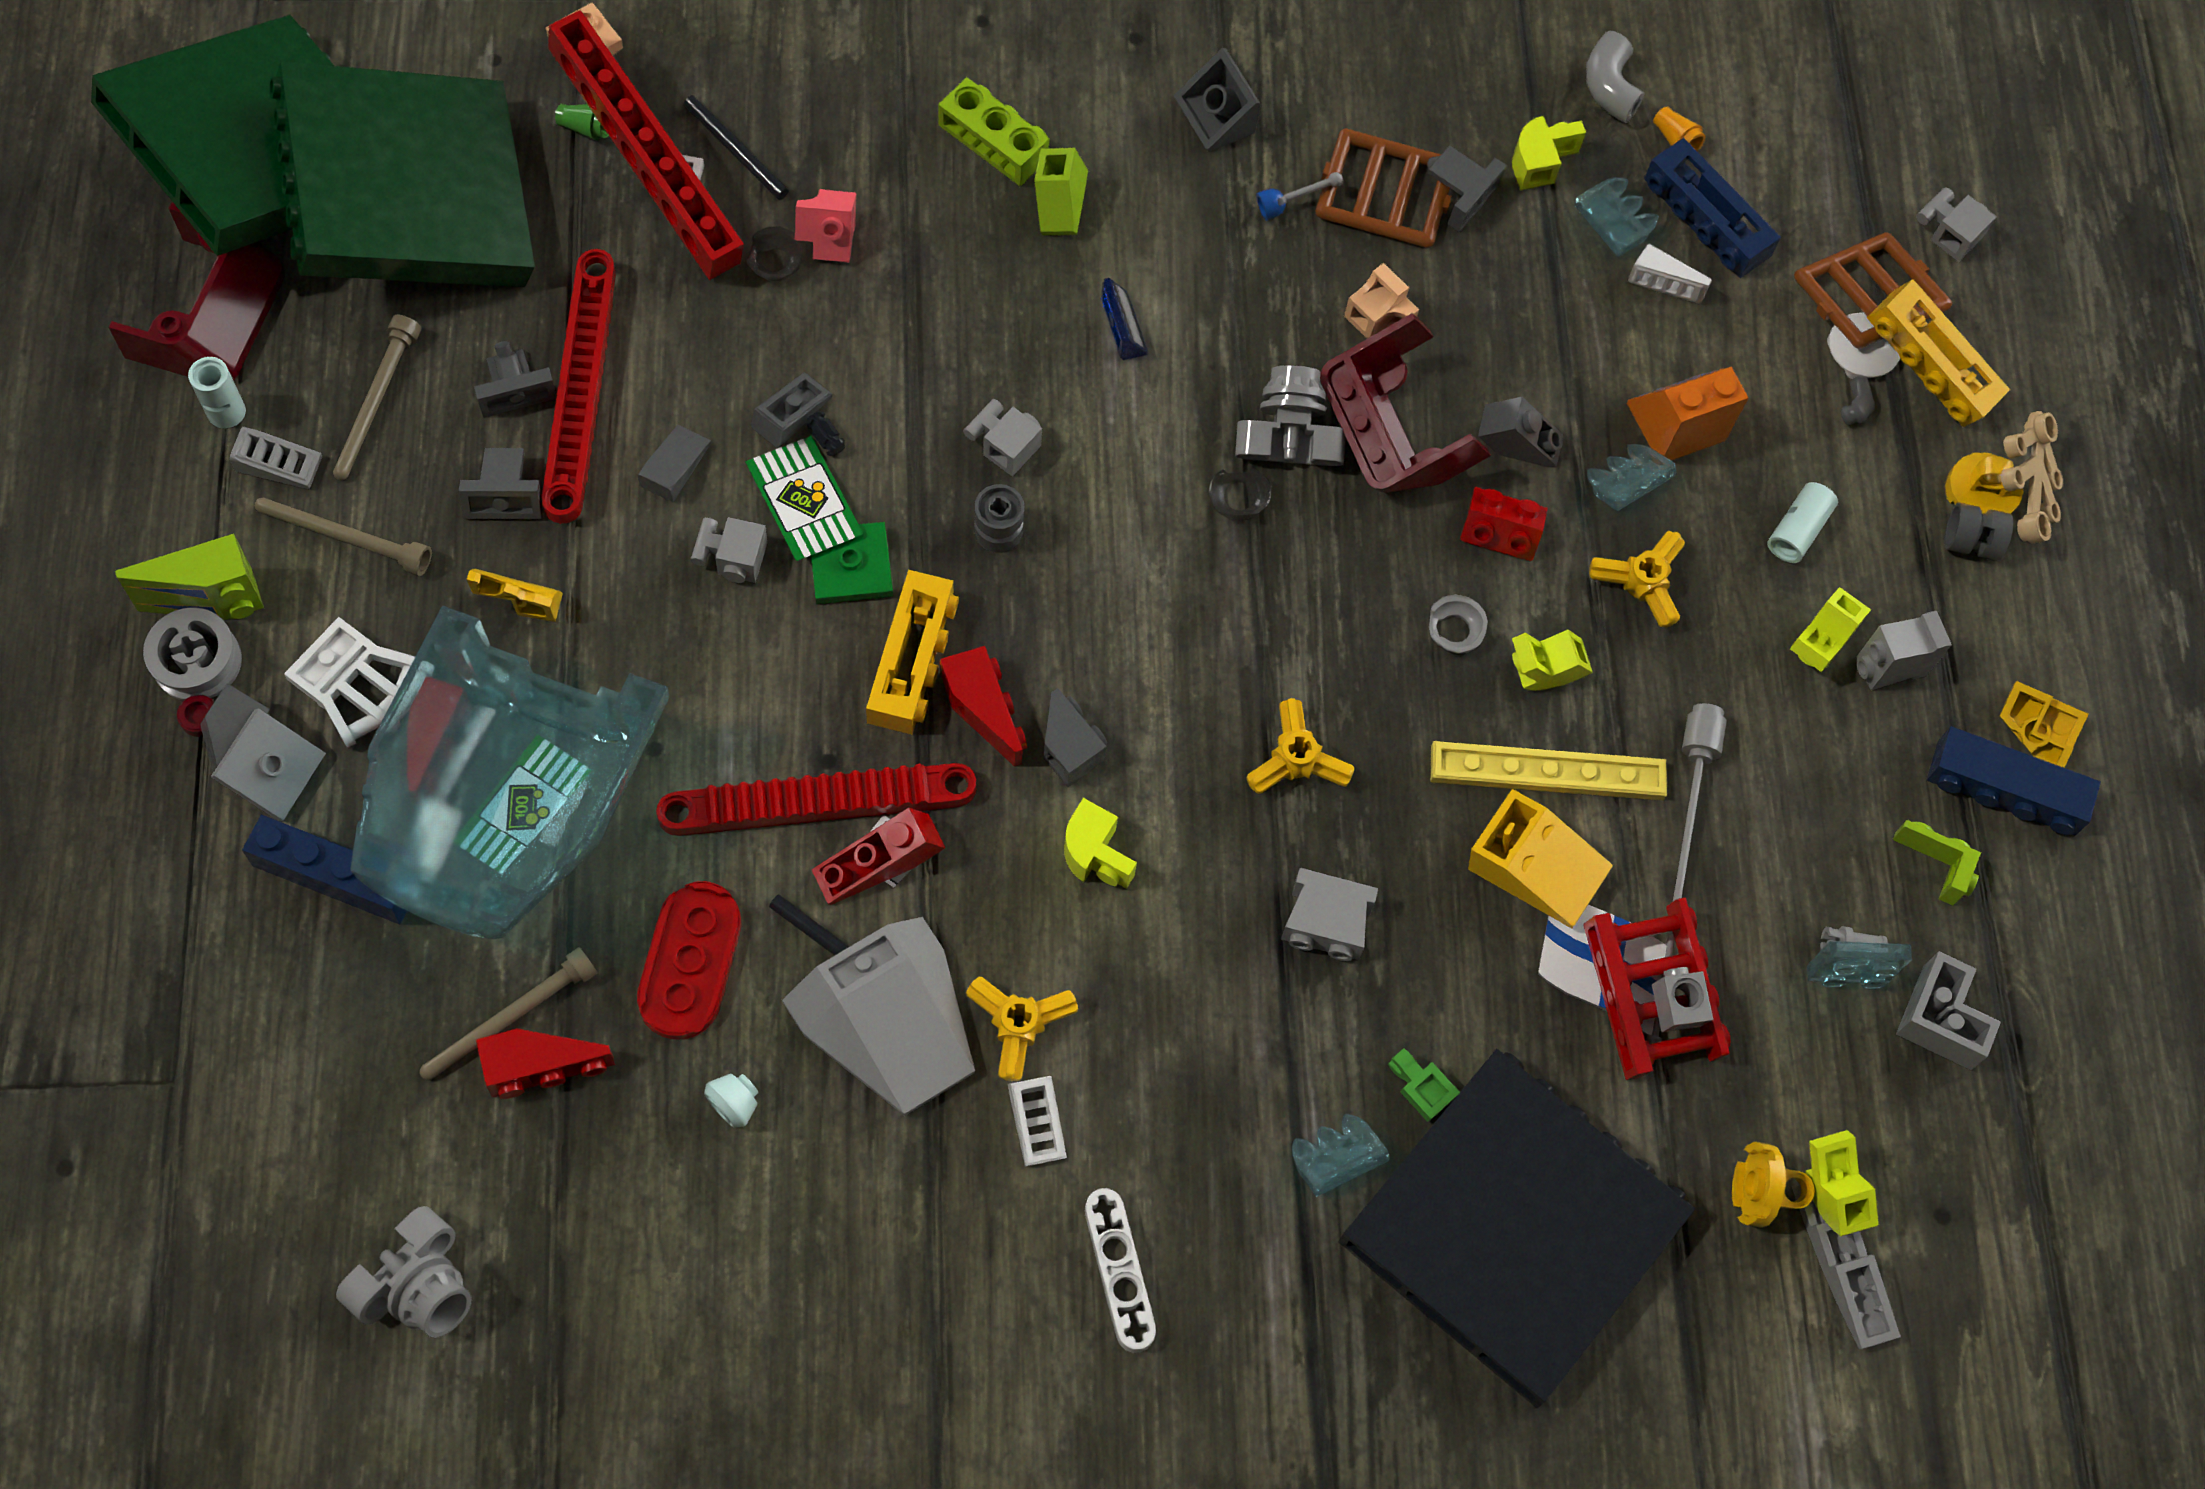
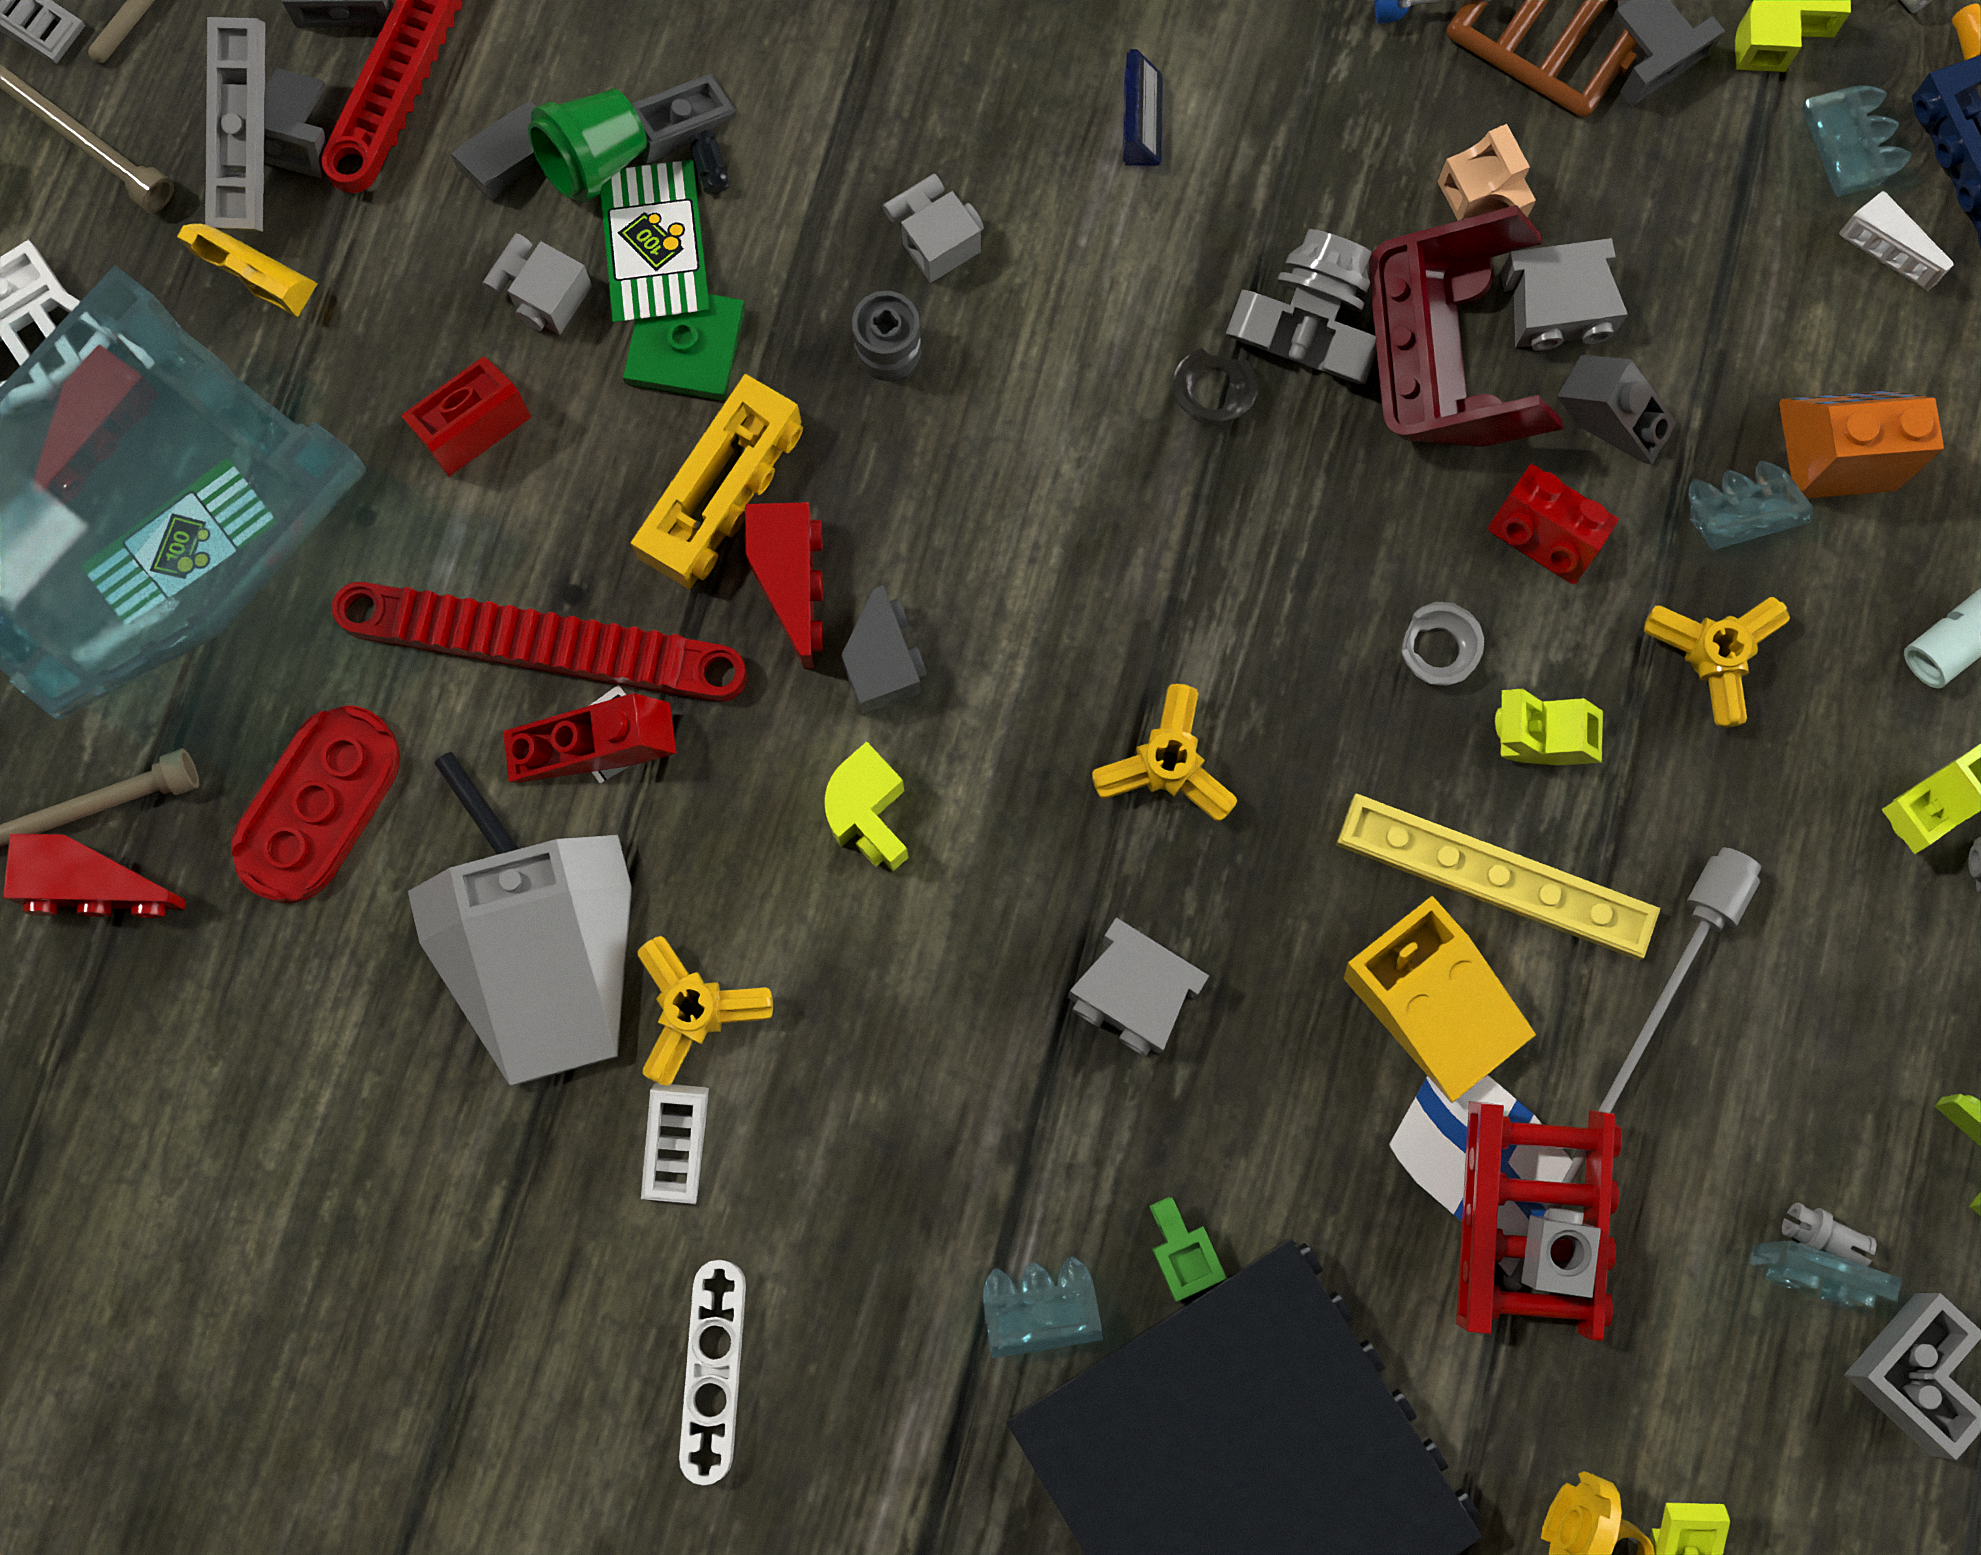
camera: 25 degrees right, 10 degrees up
light aqua cone [704,1073,759,1128] -> none
none -> light grey hinge [205,17,265,232]
none -> red slope [401,356,532,477]
none -> green piece [528,88,647,203]
none -> light grey hips [1500,238,1628,351]

